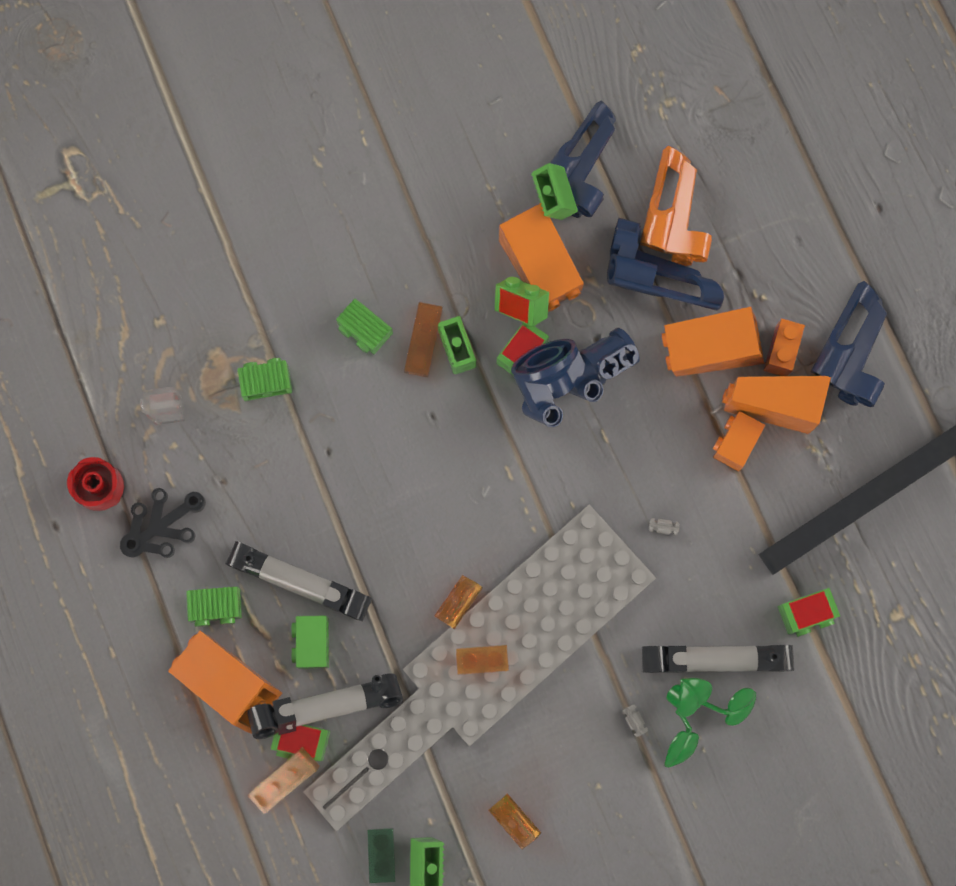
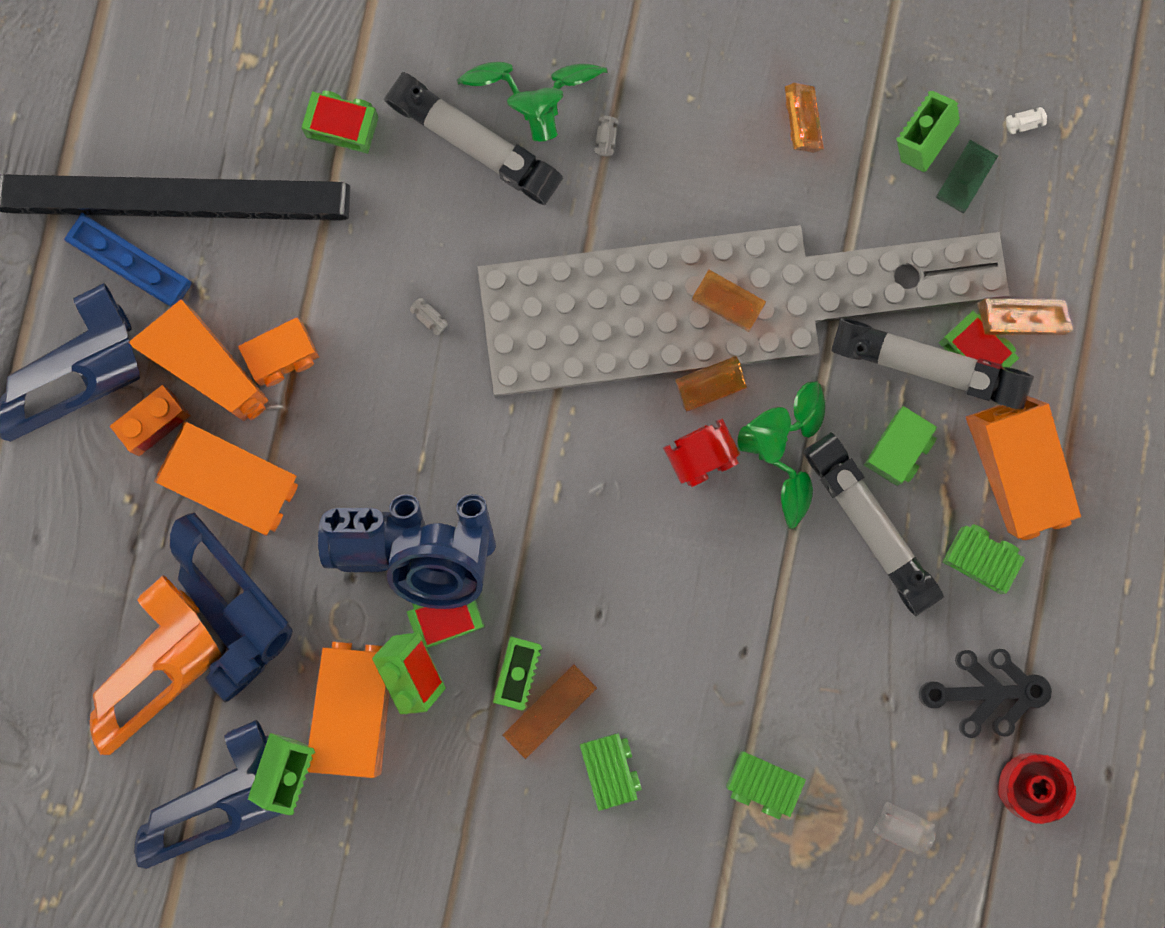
camera: 145 degrees left, 5 degrees up
none -> blue tile [64,213,192,308]
none -> red brick [663,418,740,487]
none -> green plant [737,381,825,529]

